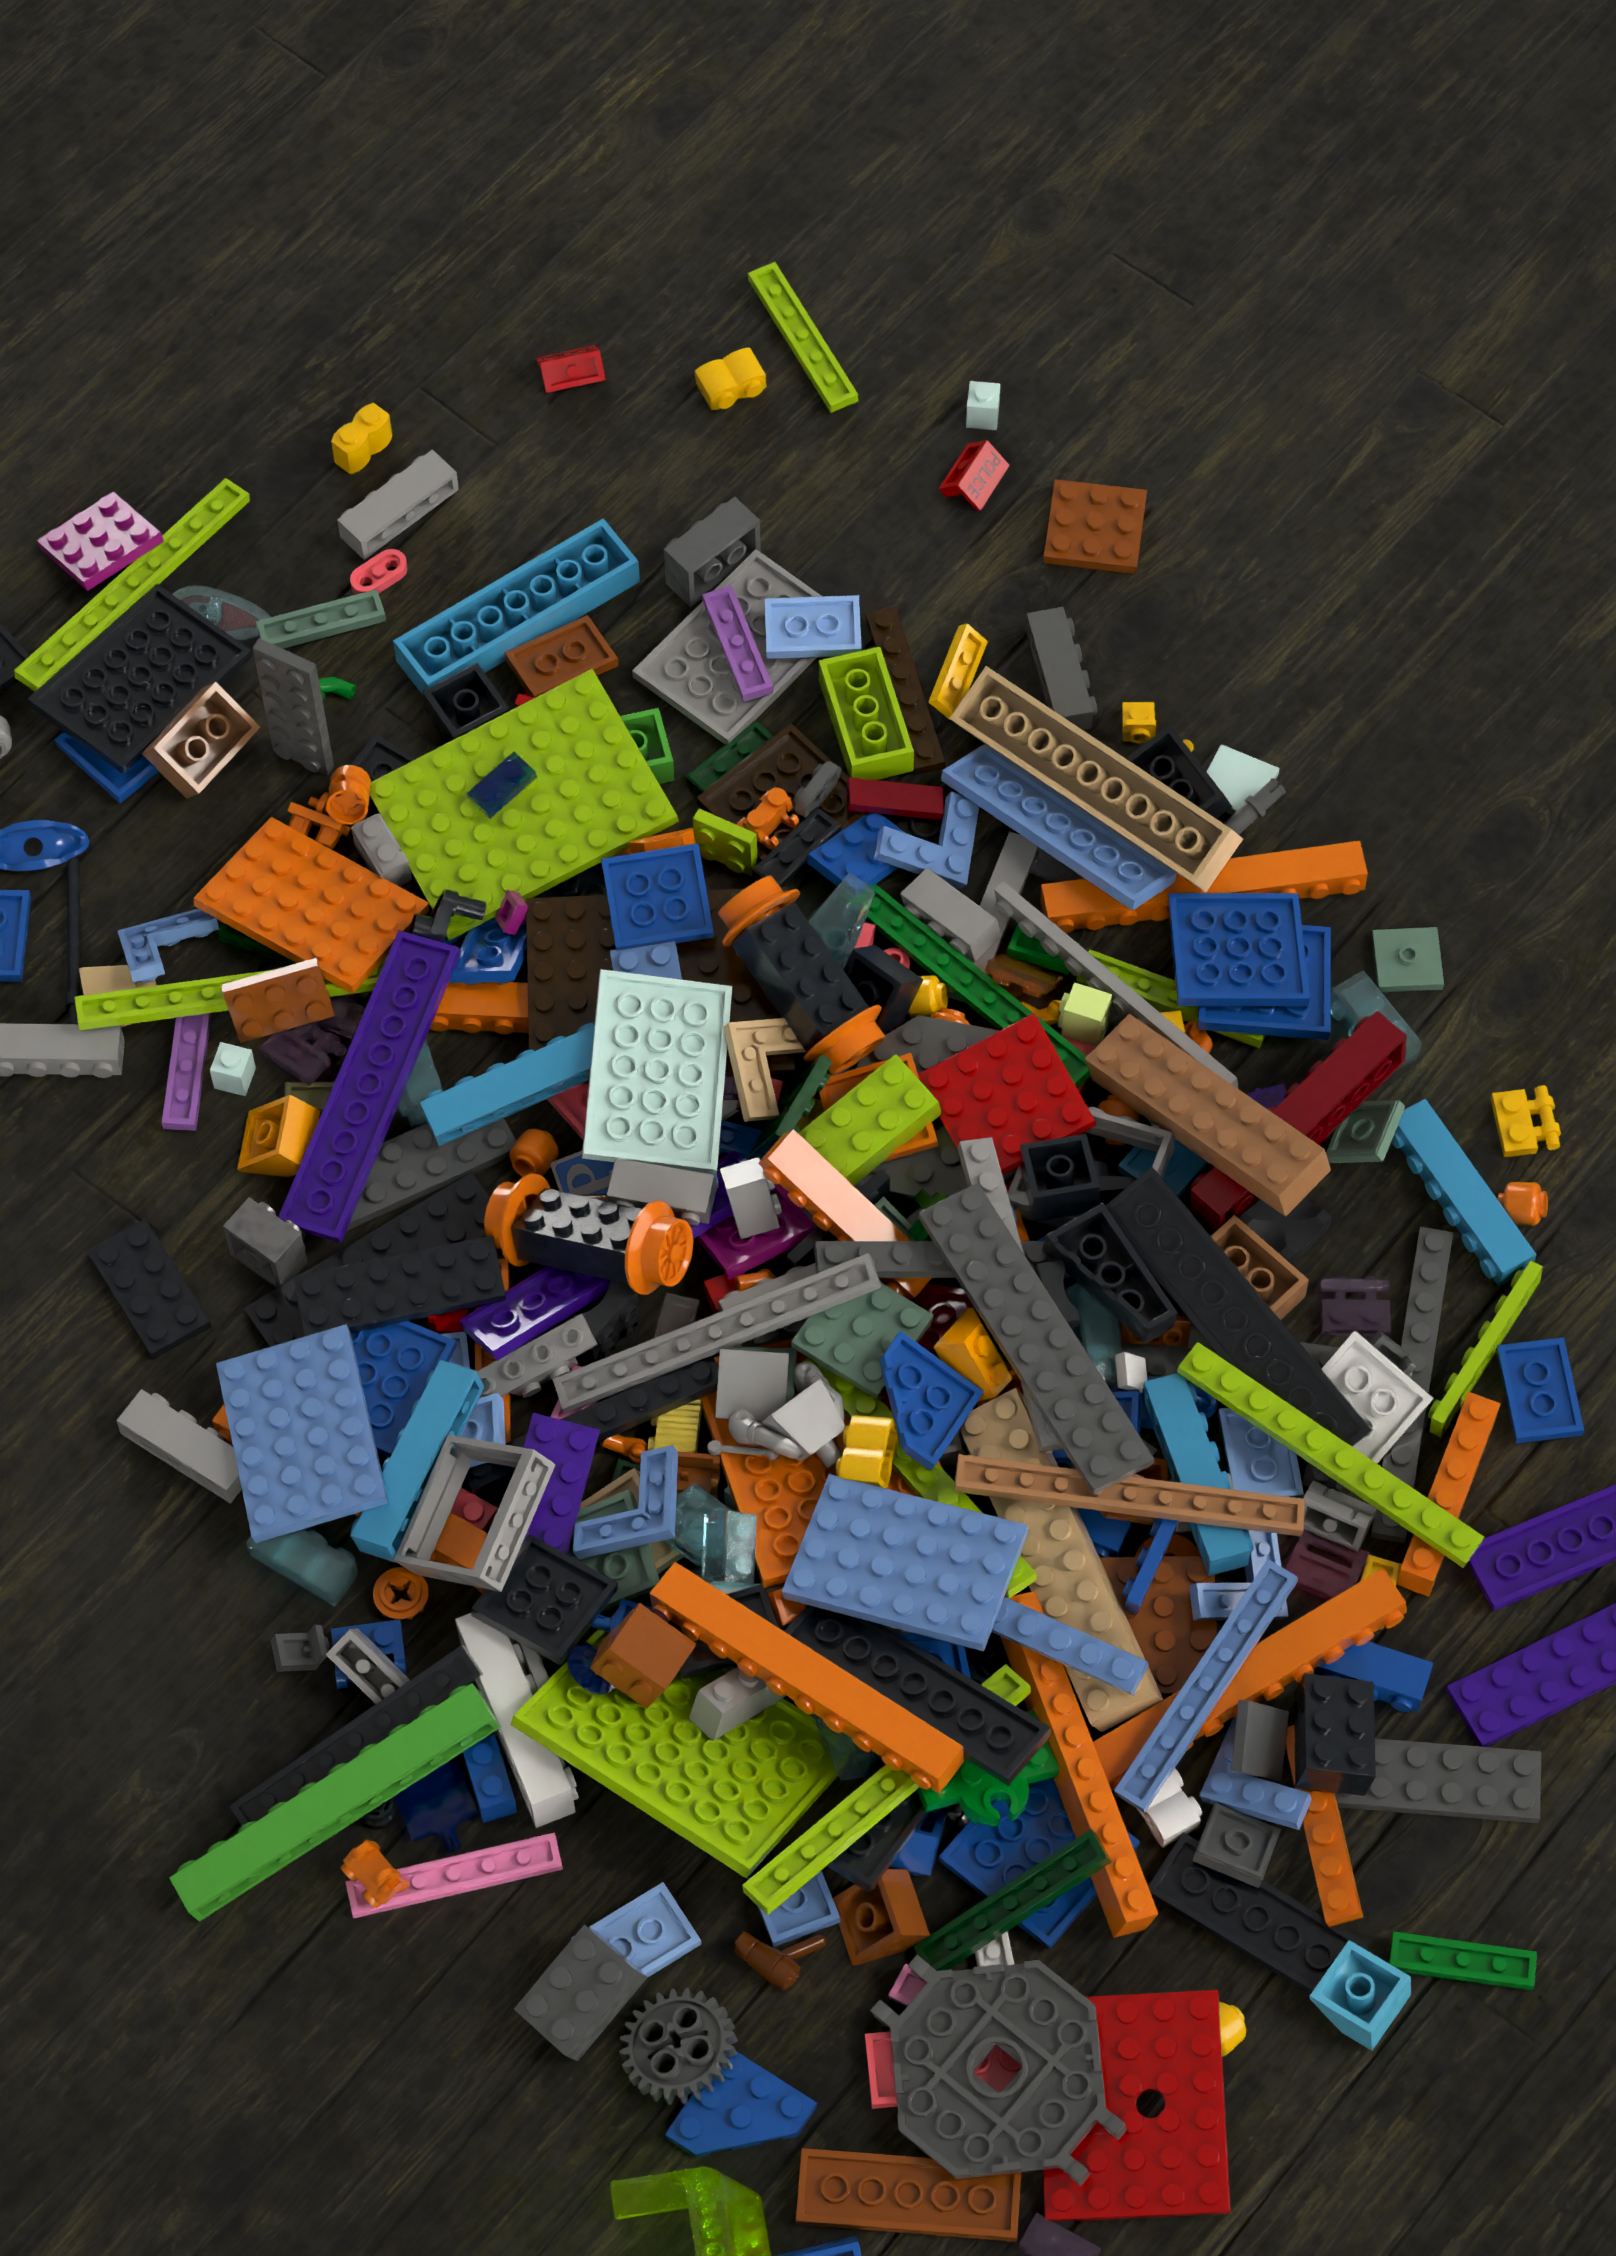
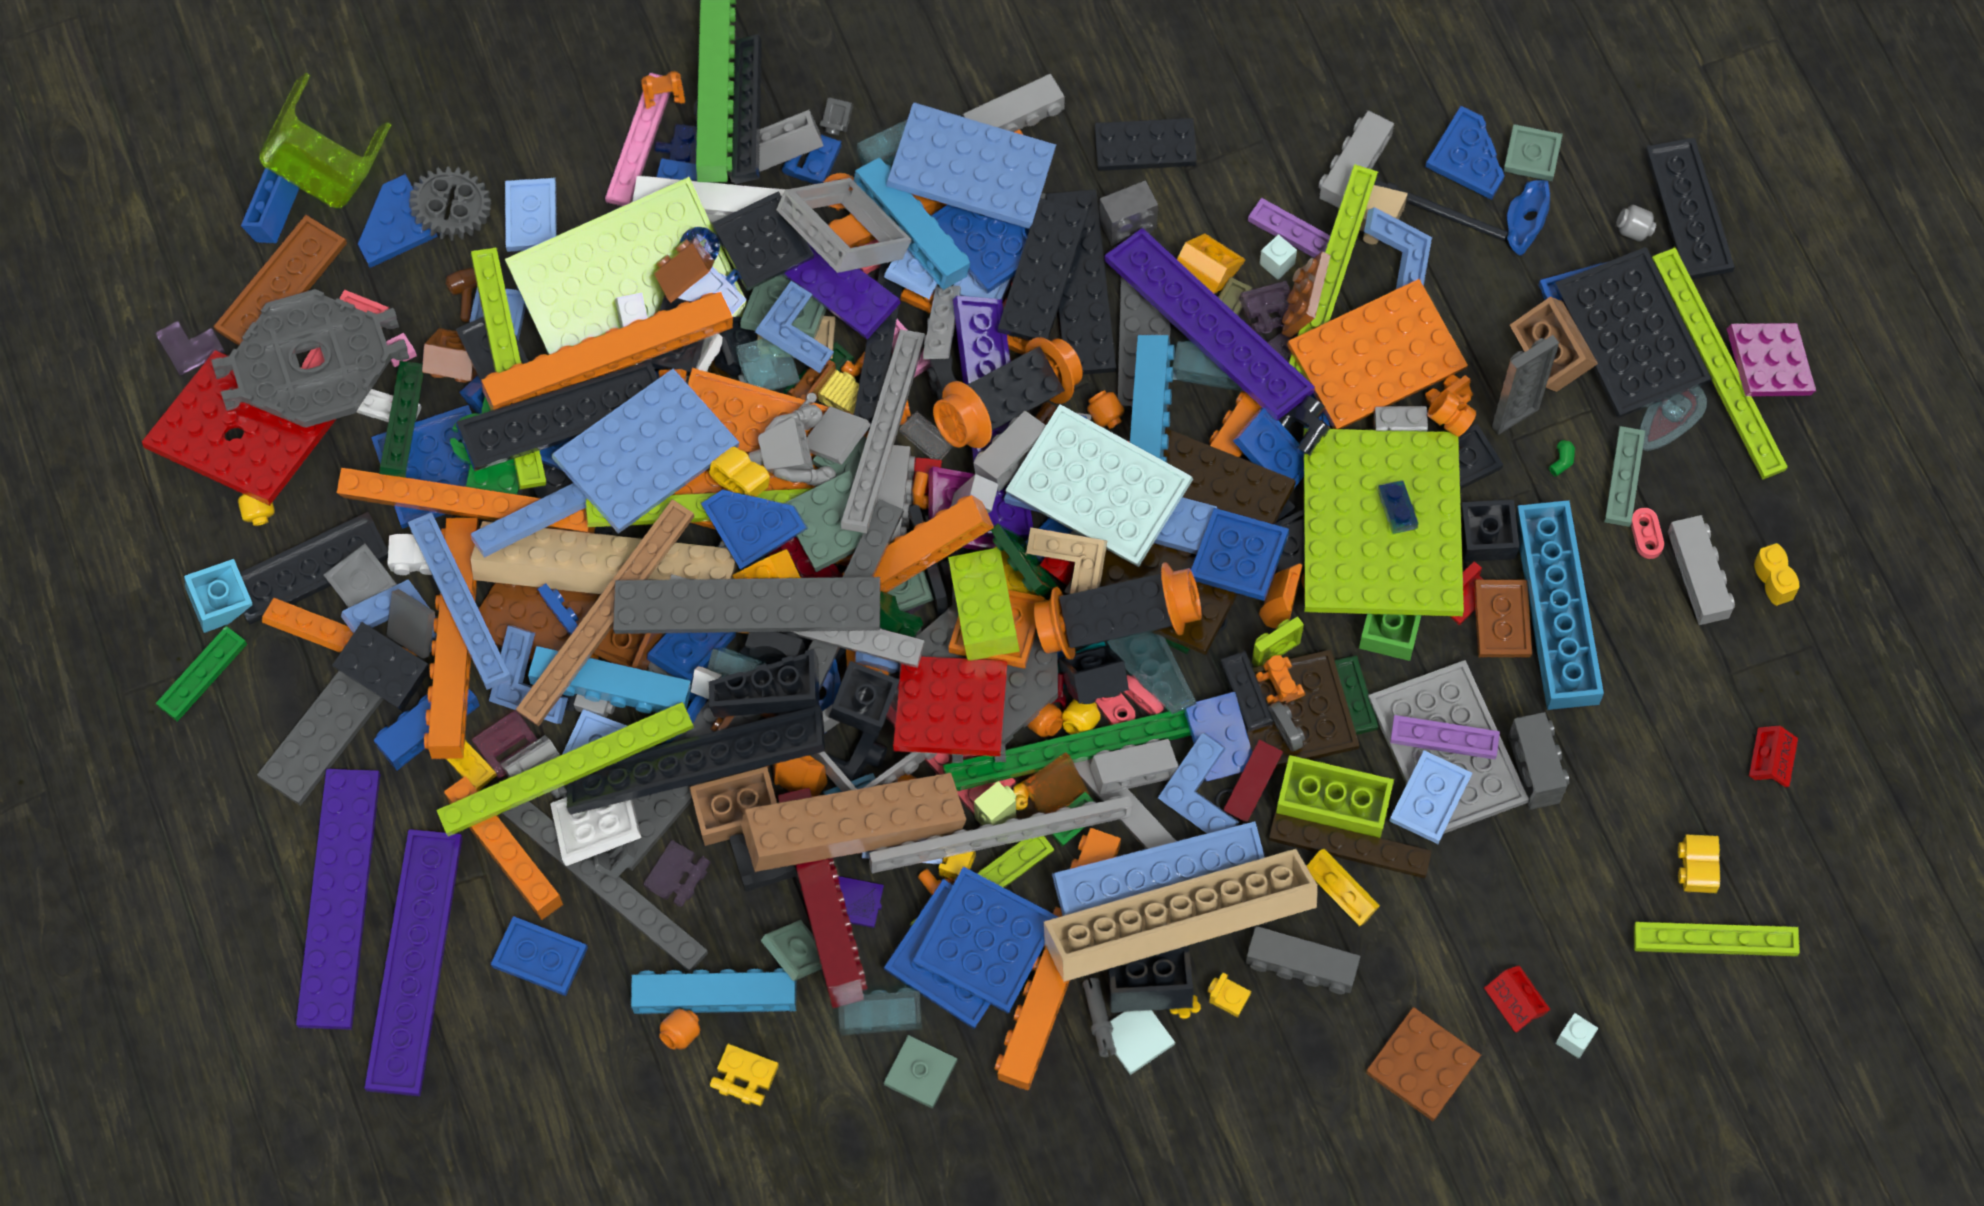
camera: 120 degrees right, 5 degrees up
magenta plate [495,890,529,935] -> none
dark grey brick [514,1925,648,2061] -> none
clear light blue brick [701,1511,757,1586] -> none
lime plate [1428,1261,1543,1438] -> none

